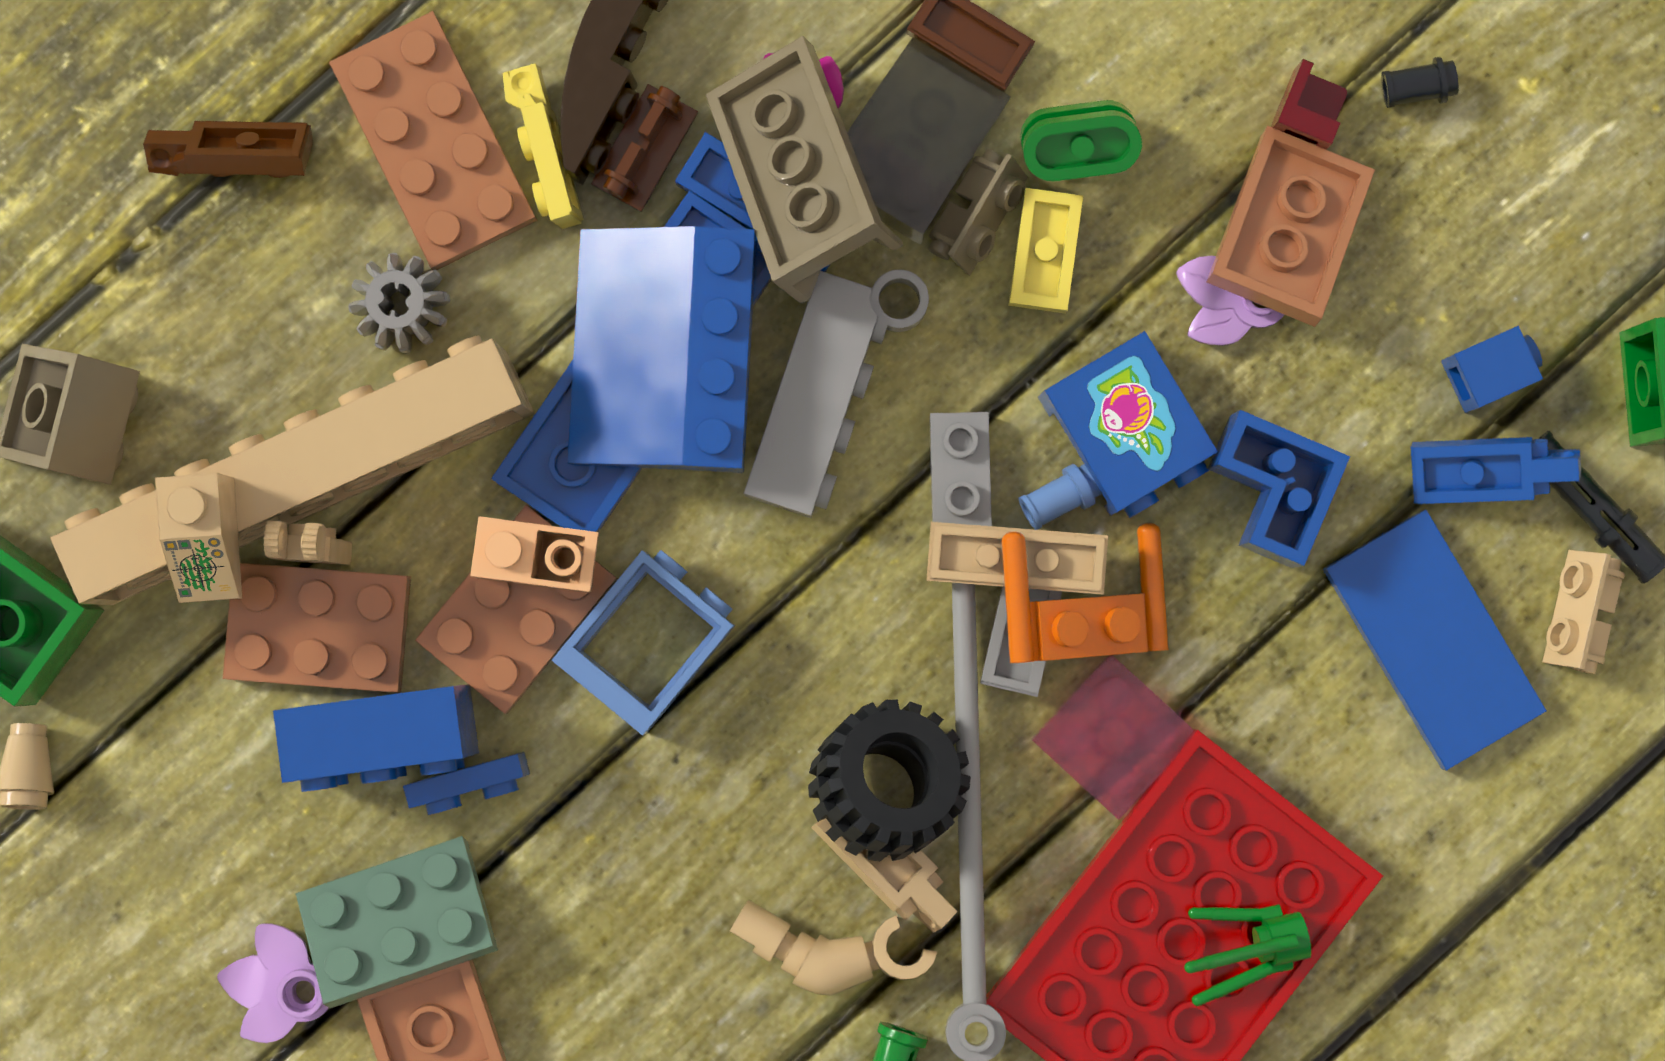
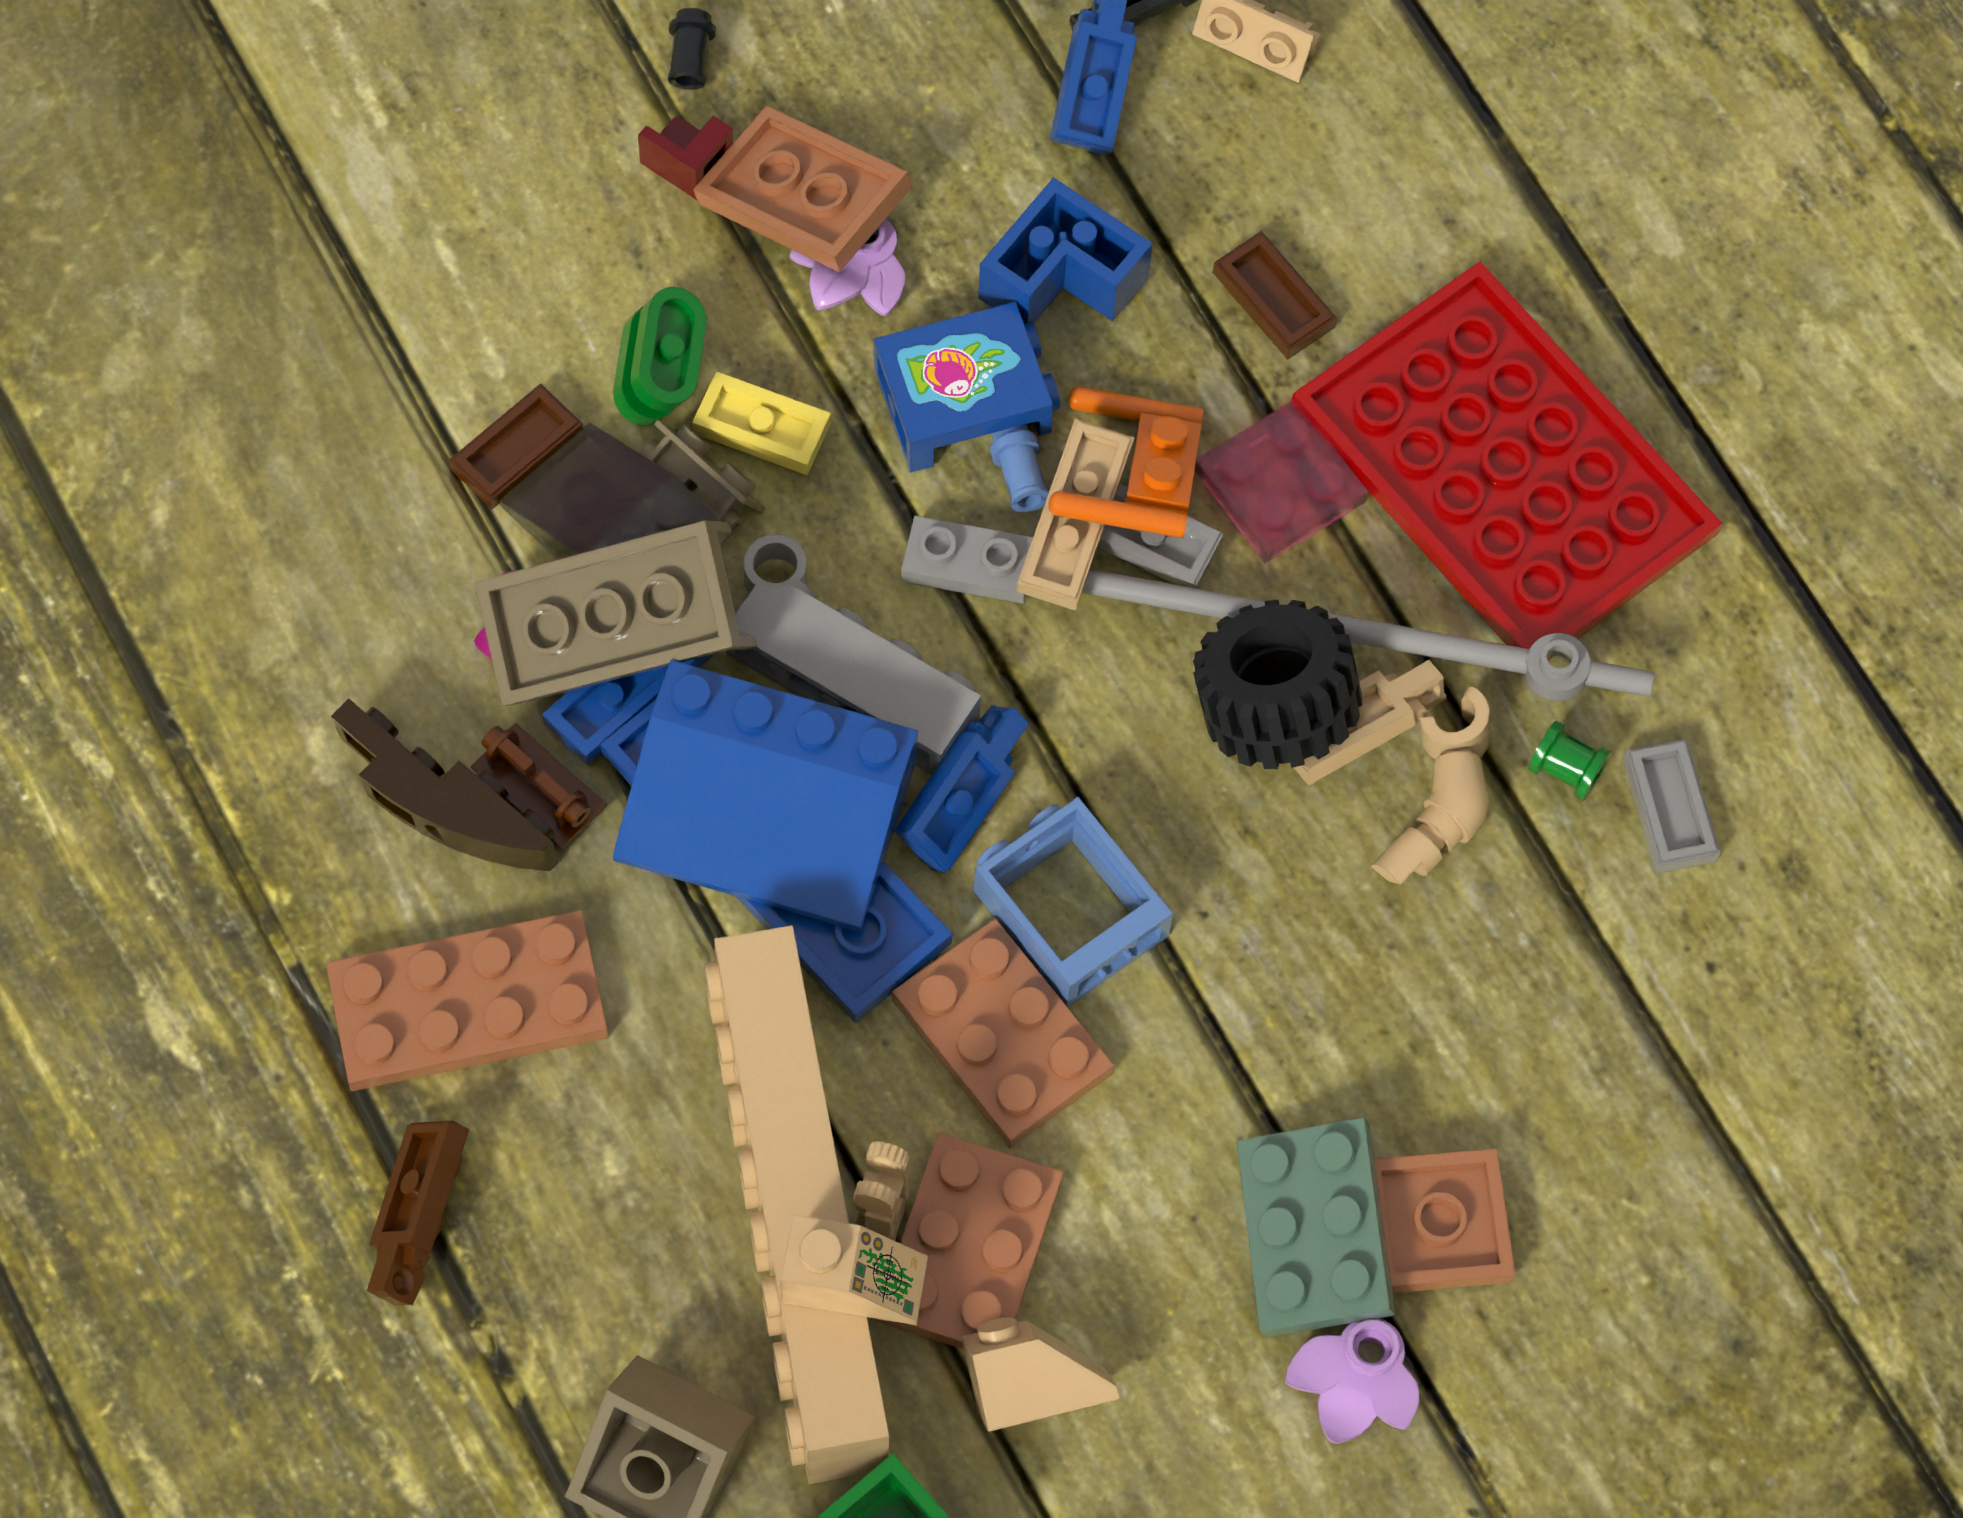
camera: 80 degrees left, 20 degrees down
blue brick [273,684,479,792] -> none
light grey gear [349,253,450,353] -> none
blue plate [403,752,530,815] -> none
light nougat slope [470,516,599,592] -> none
light yellow hinge [502,64,584,229] -> none
green plant [1184,904,1311,1006] -> none
blue tile [1323,510,1547,771] -> none
blue brick [1441,325,1543,413] -> none
none -> blue hinge [894,705,1029,873]
none -> tan slope [962,1317,1119,1432]
none -> reddish brown tile [1212,231,1337,360]

